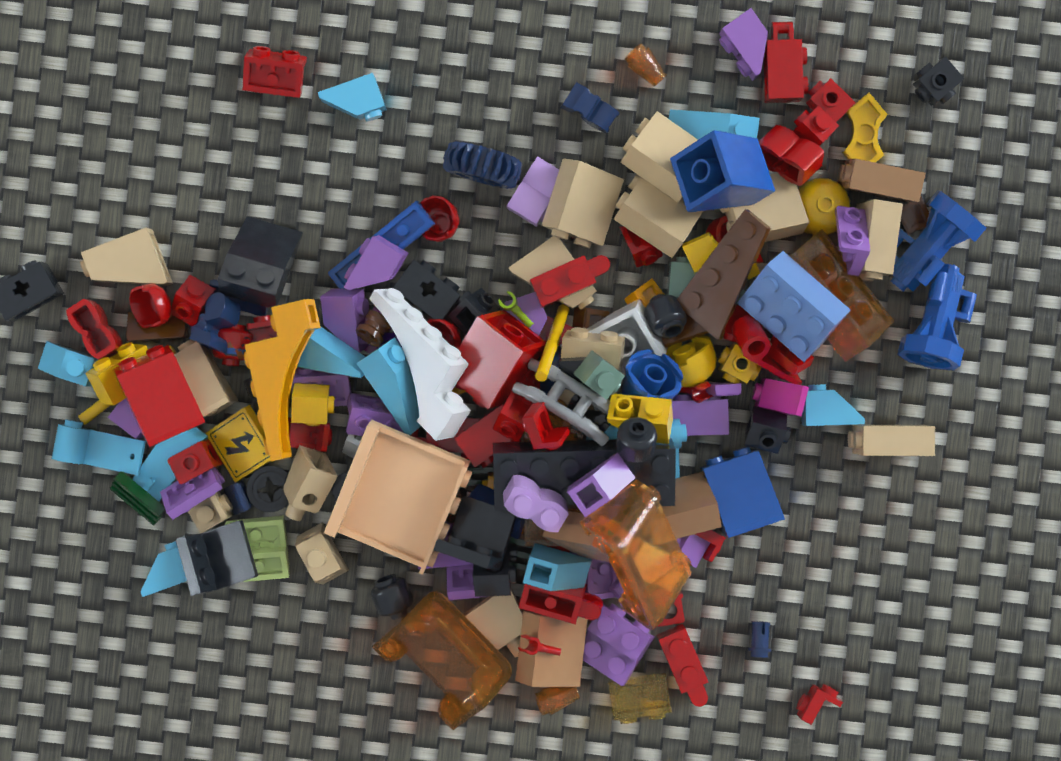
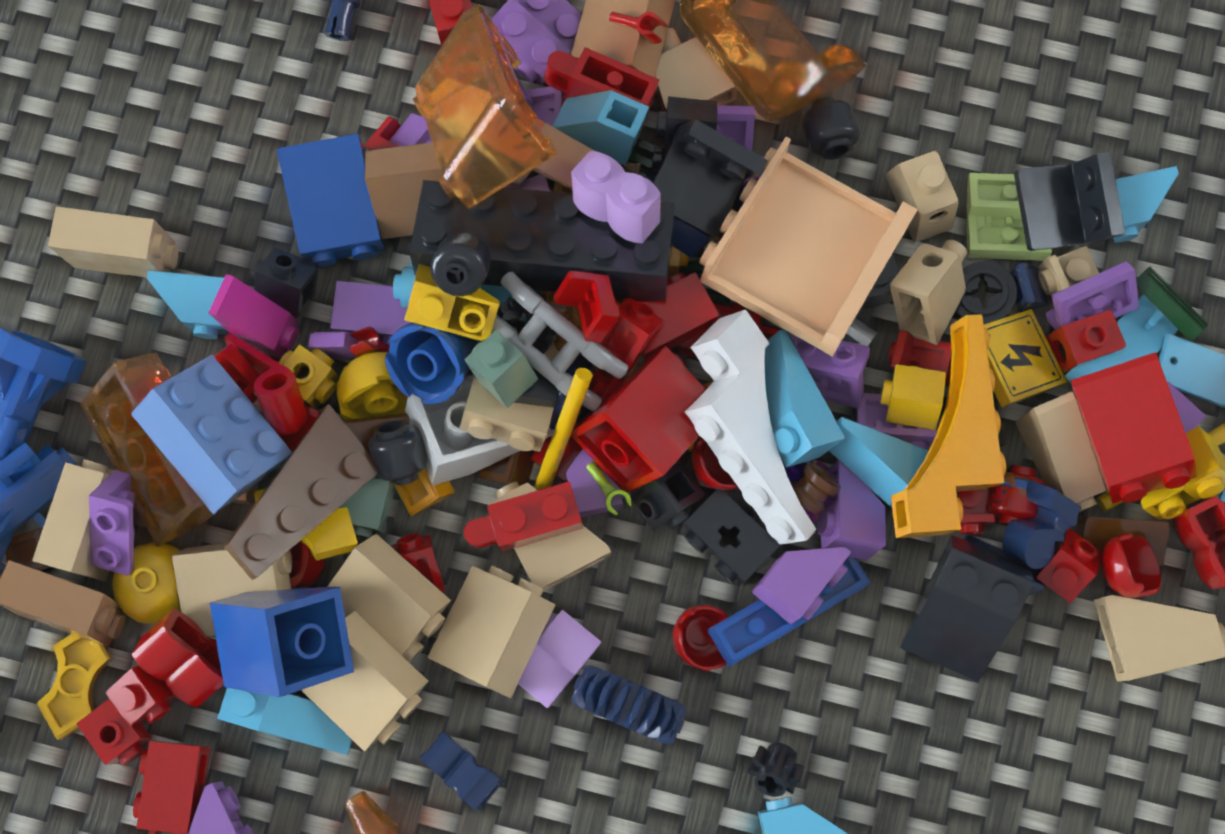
camera: 170 degrees left, 10 degrees down
medium lavender slope [567,452,635,517] -> none
none -> black gear [748,743,805,797]

